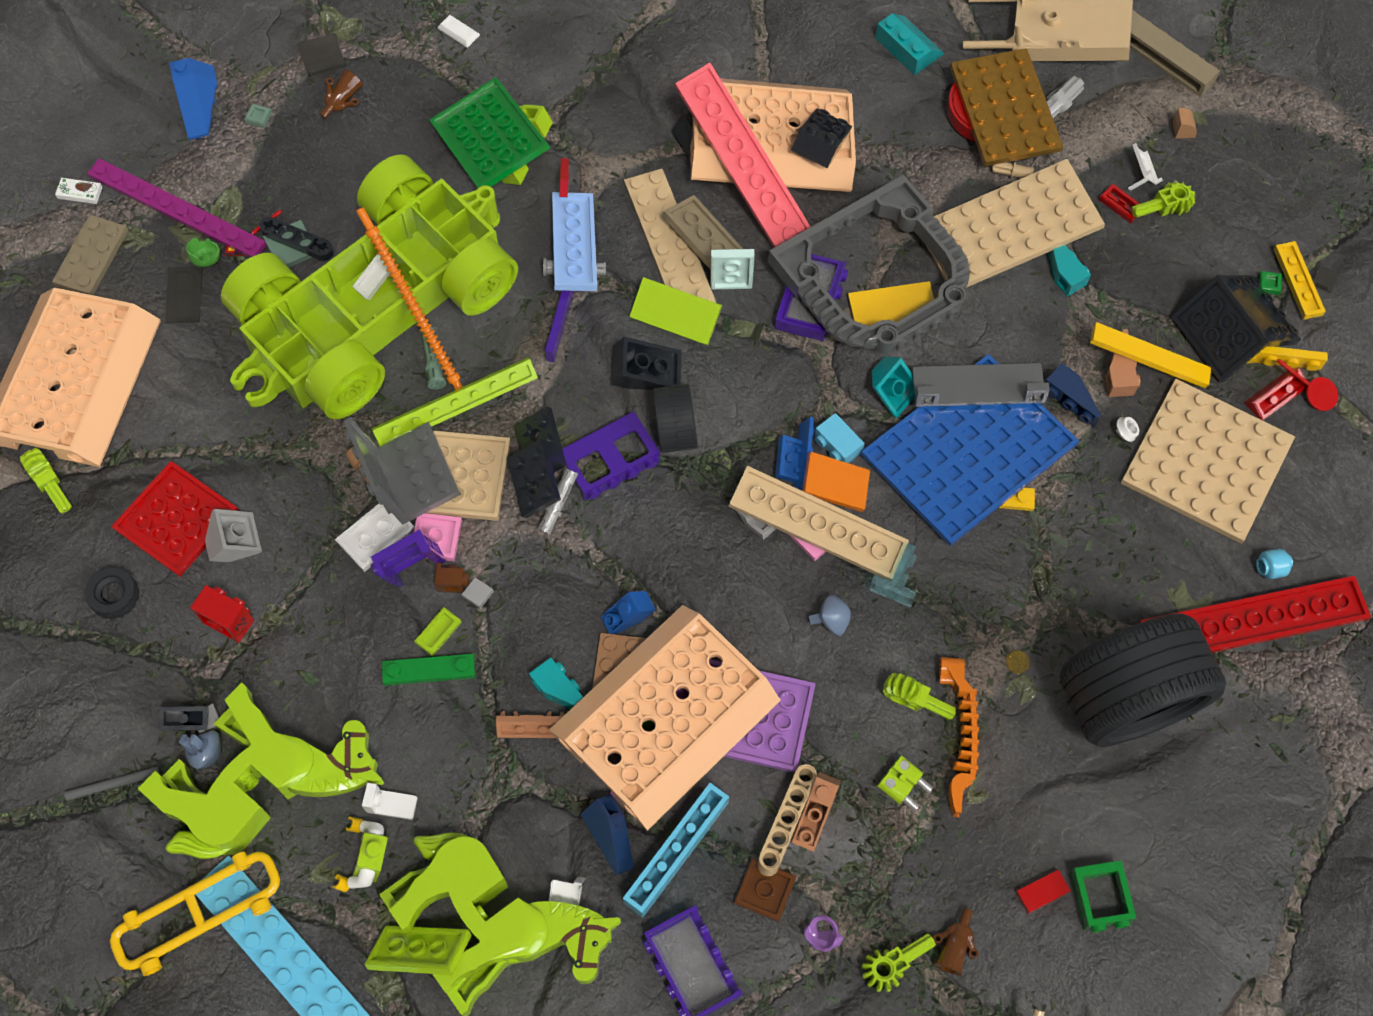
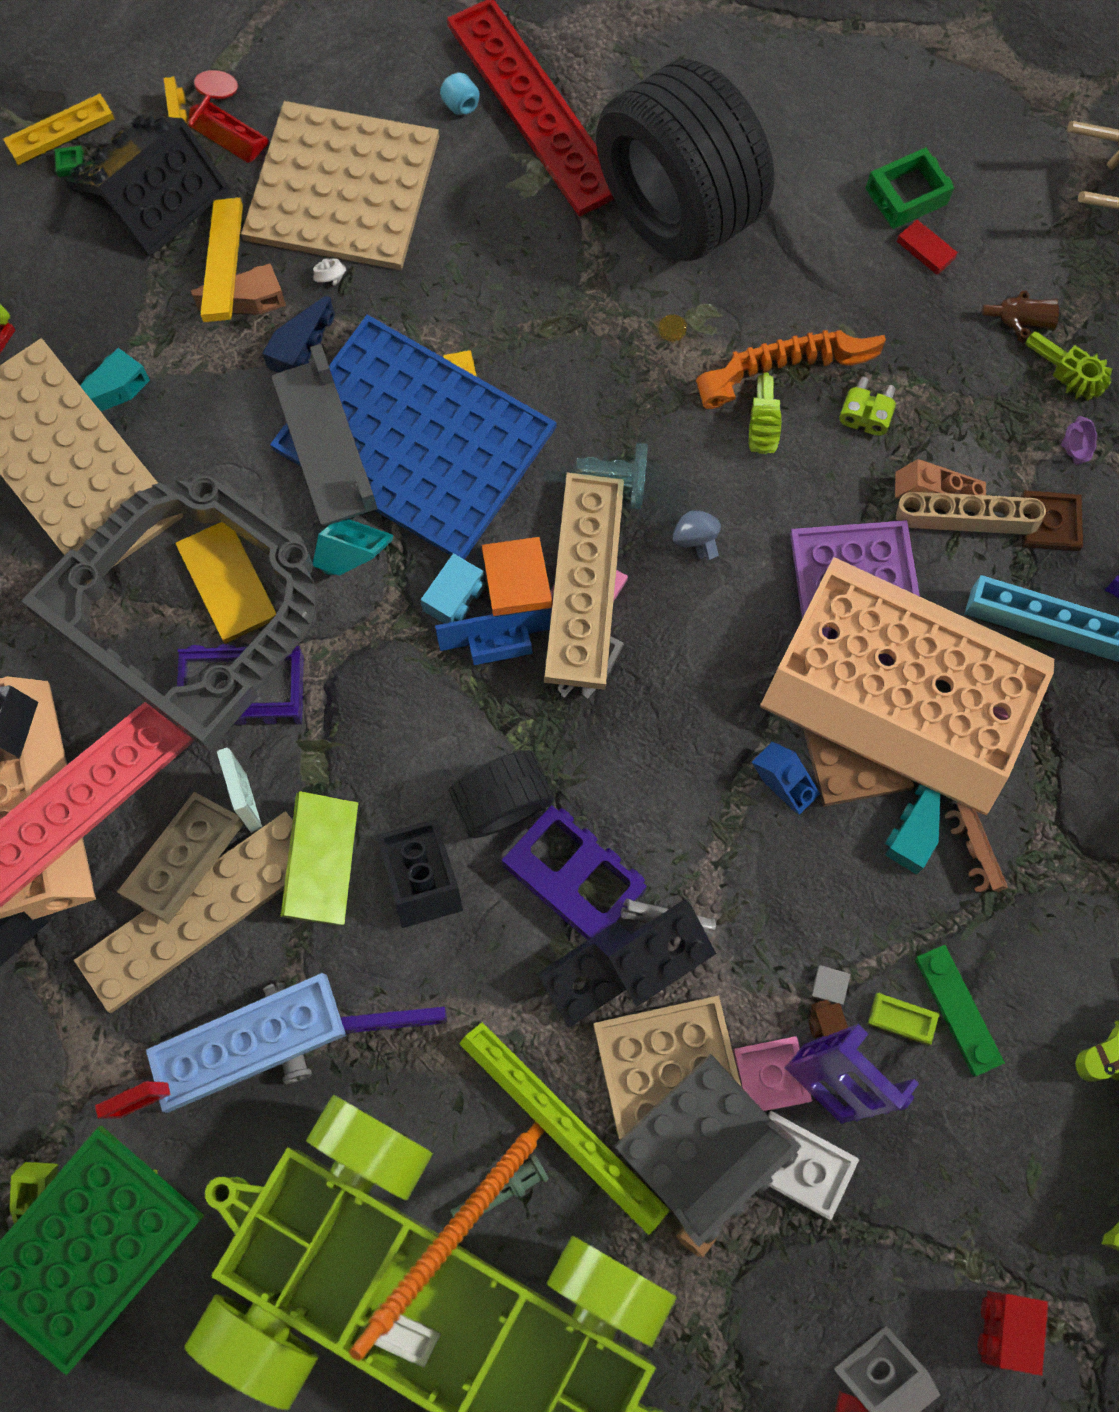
camera: 110 degrees left, 5 degrees up
dark blue slope [580,795,634,875] -> none

